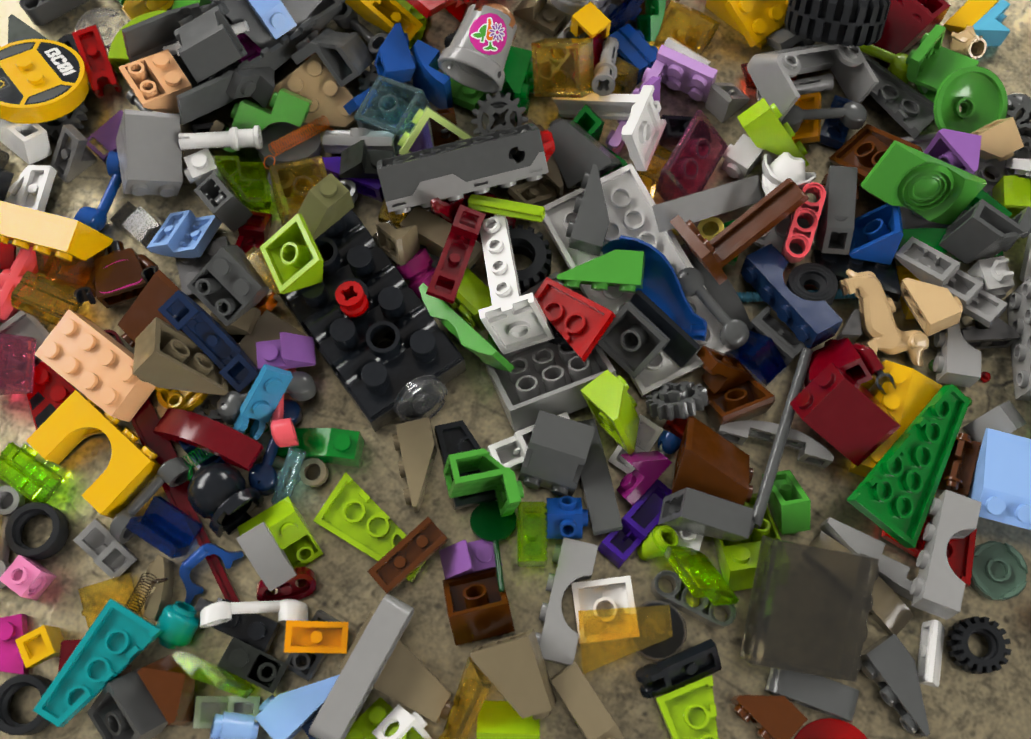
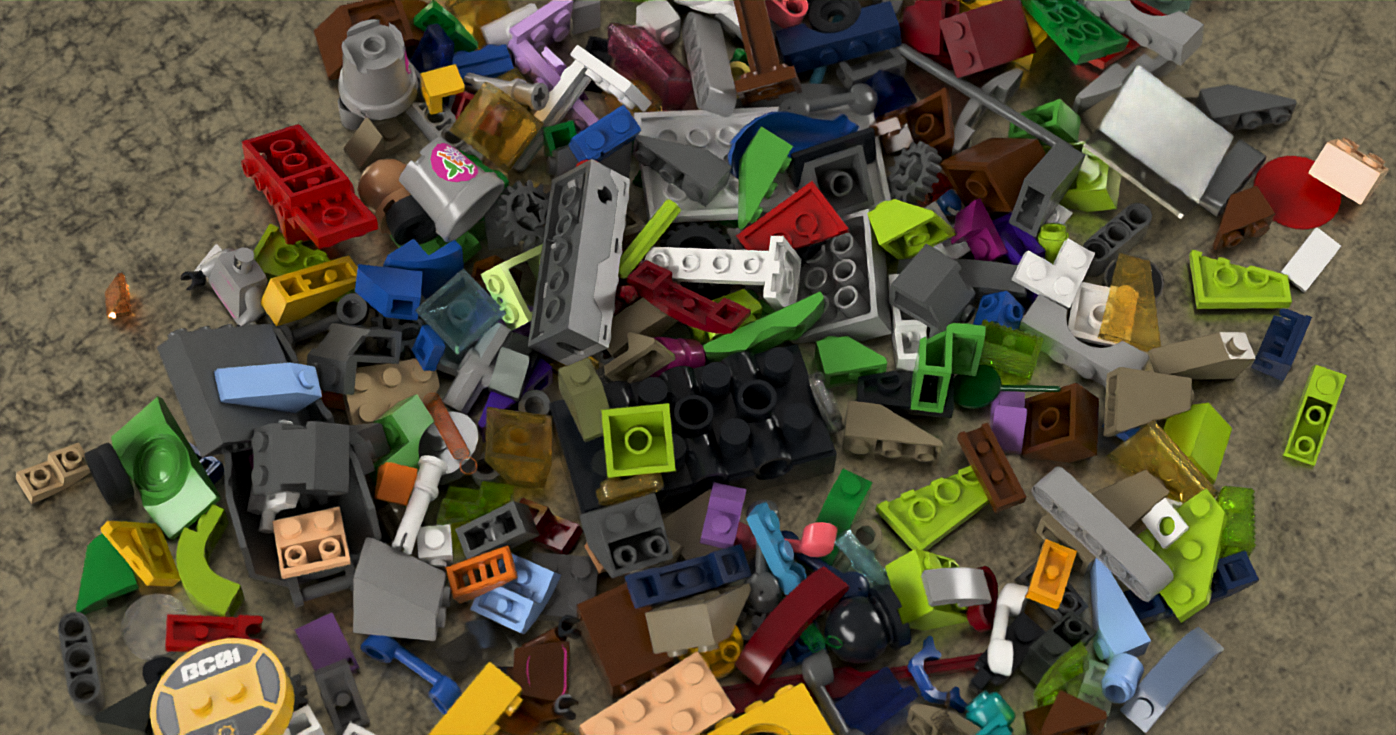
camera: 75 degrees left, 10 degrees down
red wheel [335,281,369,317] -> none
black hinge [636,639,722,699] -> none
clear neon green slope [664,546,739,606] -> none
white slope [917,620,945,687] -> none
black tyre [946,616,1011,674] -> none
none -> orange slope [374,462,418,506]
none -> orange slope [445,545,518,604]
none -> blue brick [568,104,641,162]
none -> bright green slope [814,336,887,389]
none -> white plate [1011,239,1095,309]

